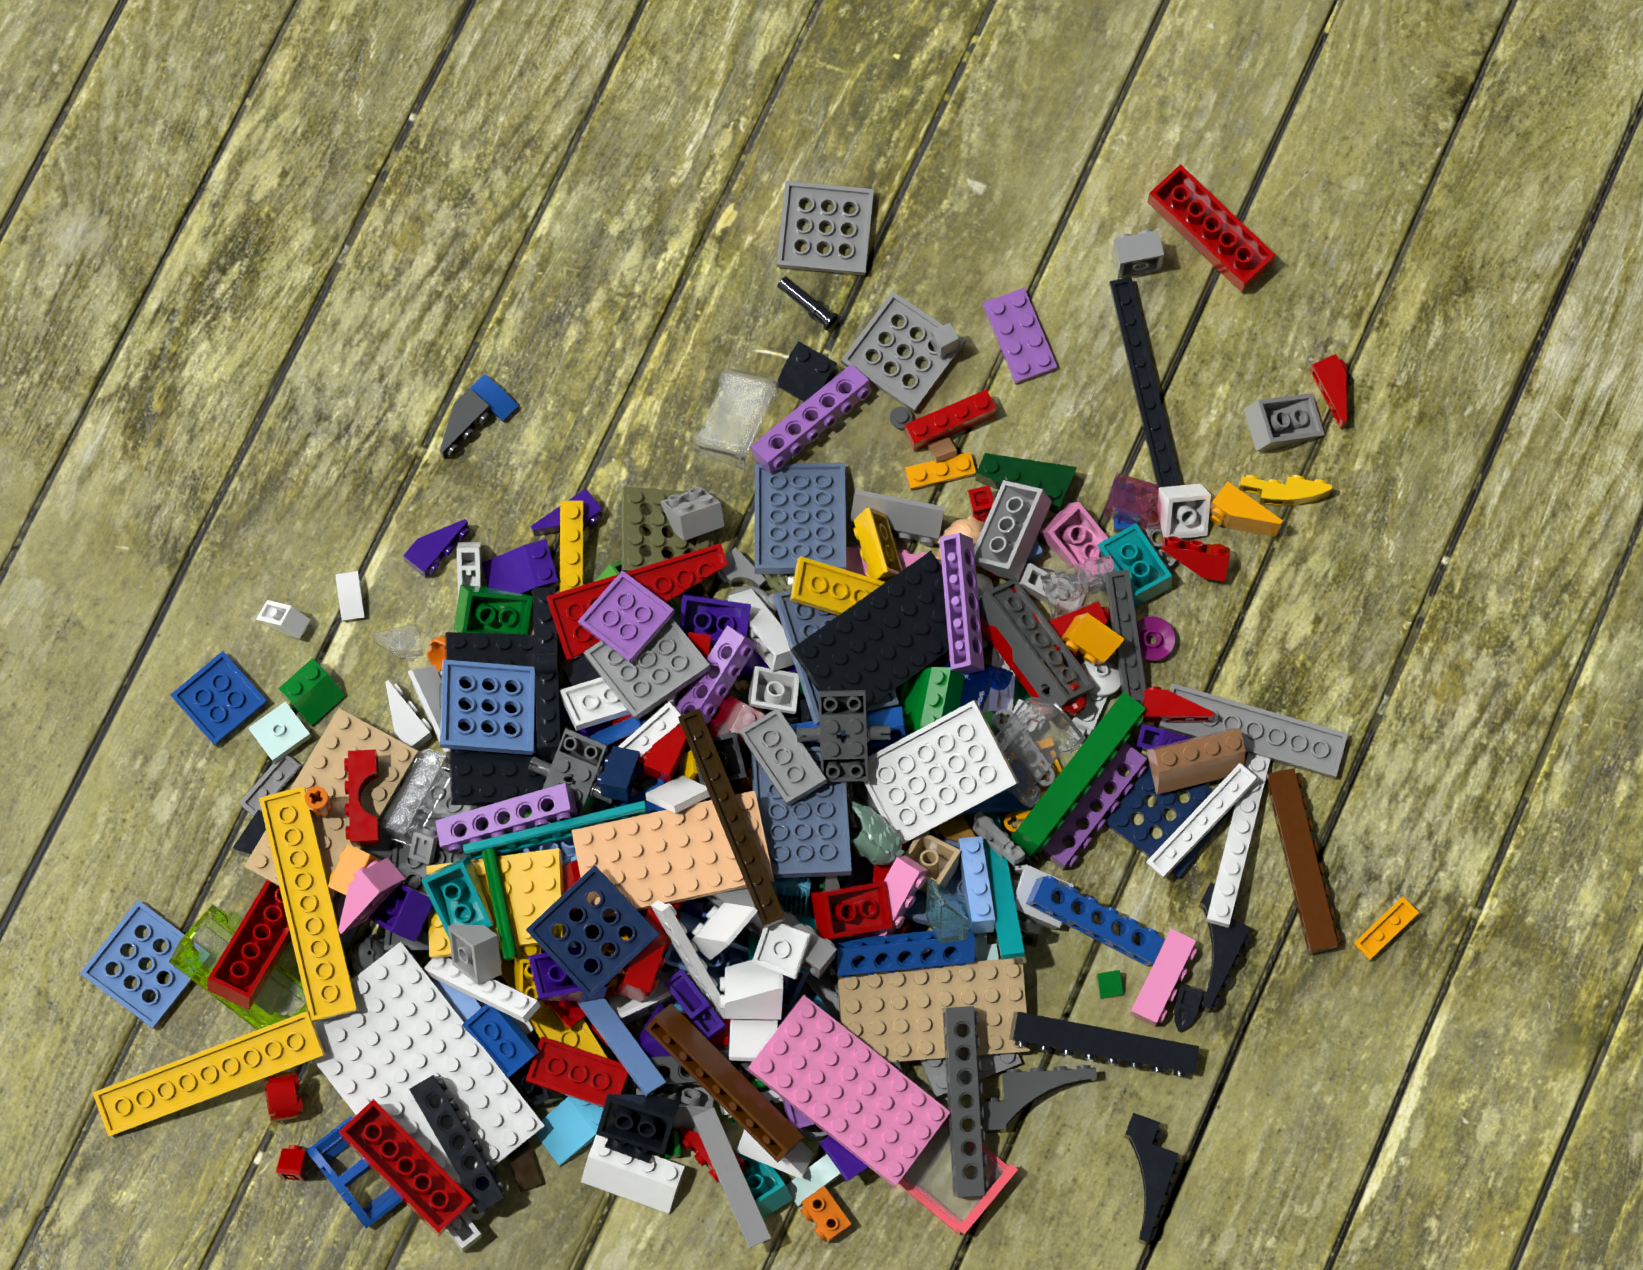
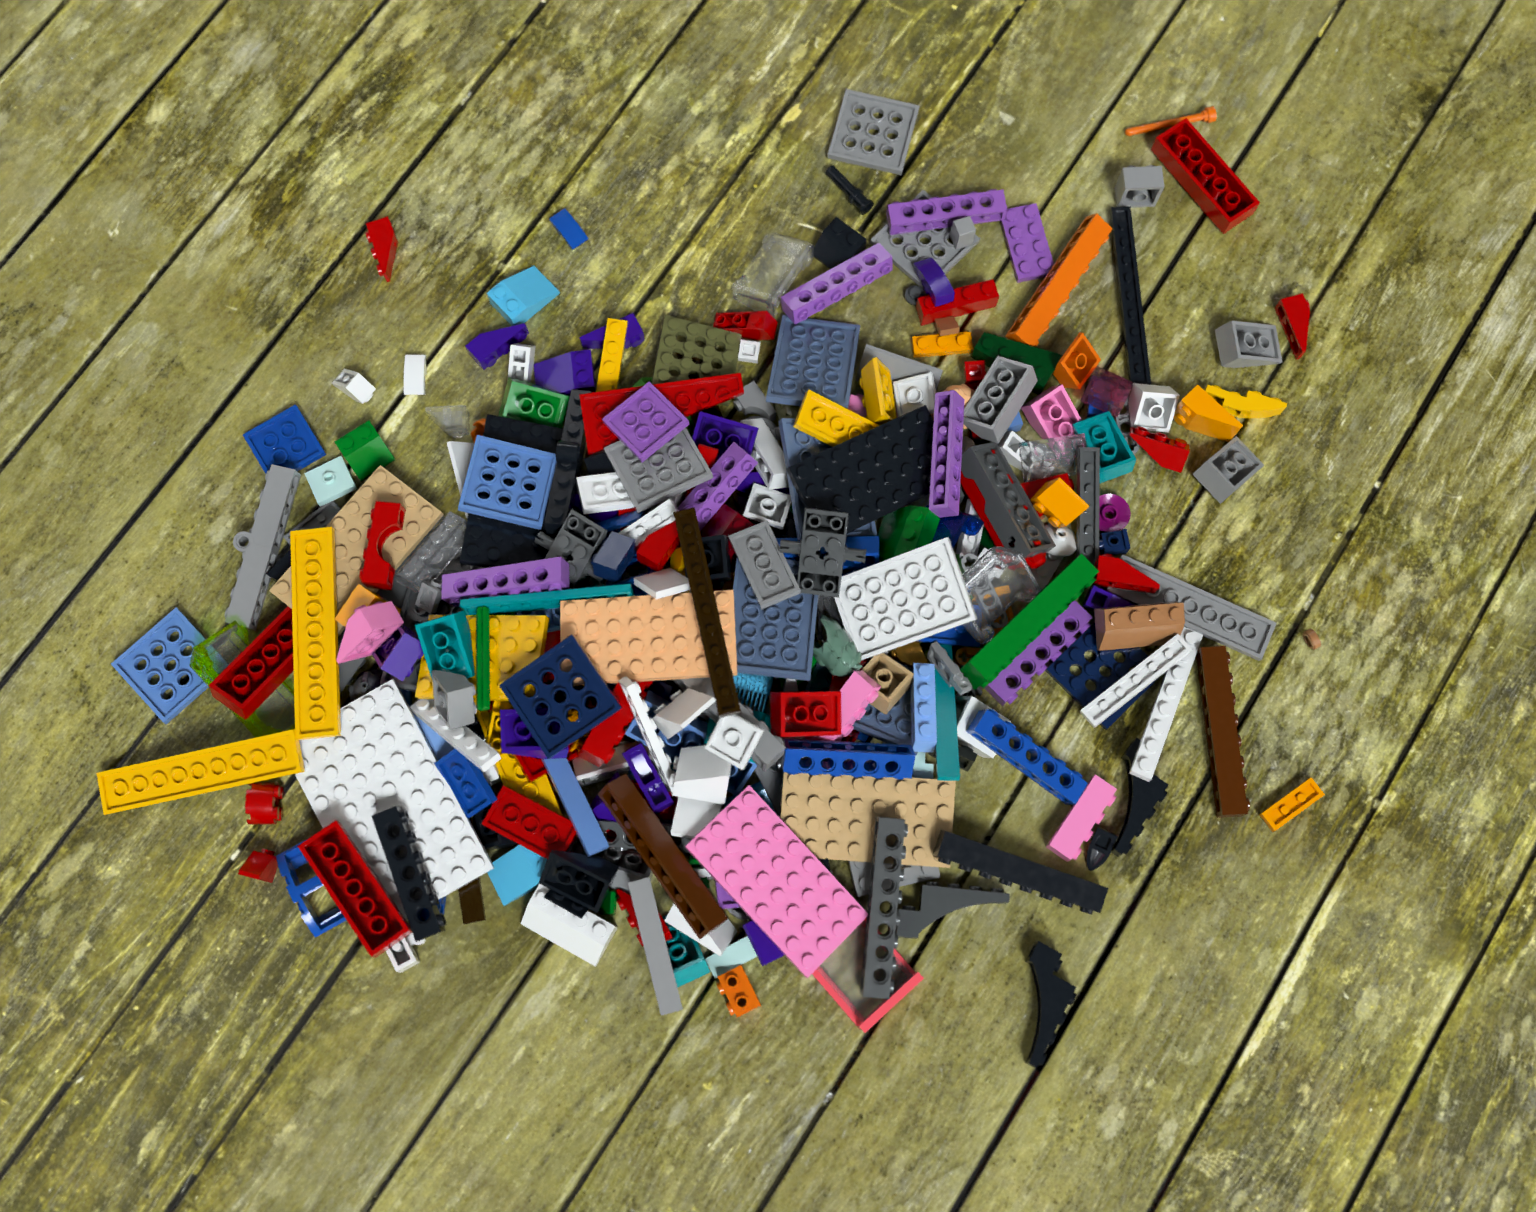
camera: 10 degrees right, 0 degrees up
orange axle [304,786,333,817] -> none
white slope [385,680,432,749] -> none
dark grey slope [440,388,490,459] -> none
light grey slope [660,487,725,541] -> none
clear light blue slope [926,879,971,944] -> none
green slope [1096,970,1123,999] -> none
none -> light grey hinge [225,464,301,631]
none -> red slope [365,216,398,282]
none -> medium azure slope [486,266,560,326]
none -> red slope [713,311,778,340]
none -> white plate [738,340,760,364]
none -> medium lavender brick [886,189,1008,235]
none -> white tile [893,372,936,417]
none -> dark purple slope [913,257,955,307]
none -> orange brick [1005,213,1113,347]
none -> orange slope [1053,332,1101,390]
none -> dark blue brick [1099,529,1130,556]
none -> orange piece [1125,106,1217,136]
none -> light grey slope [1193,436,1264,504]
none -> medium nougat tile [1302,628,1321,650]

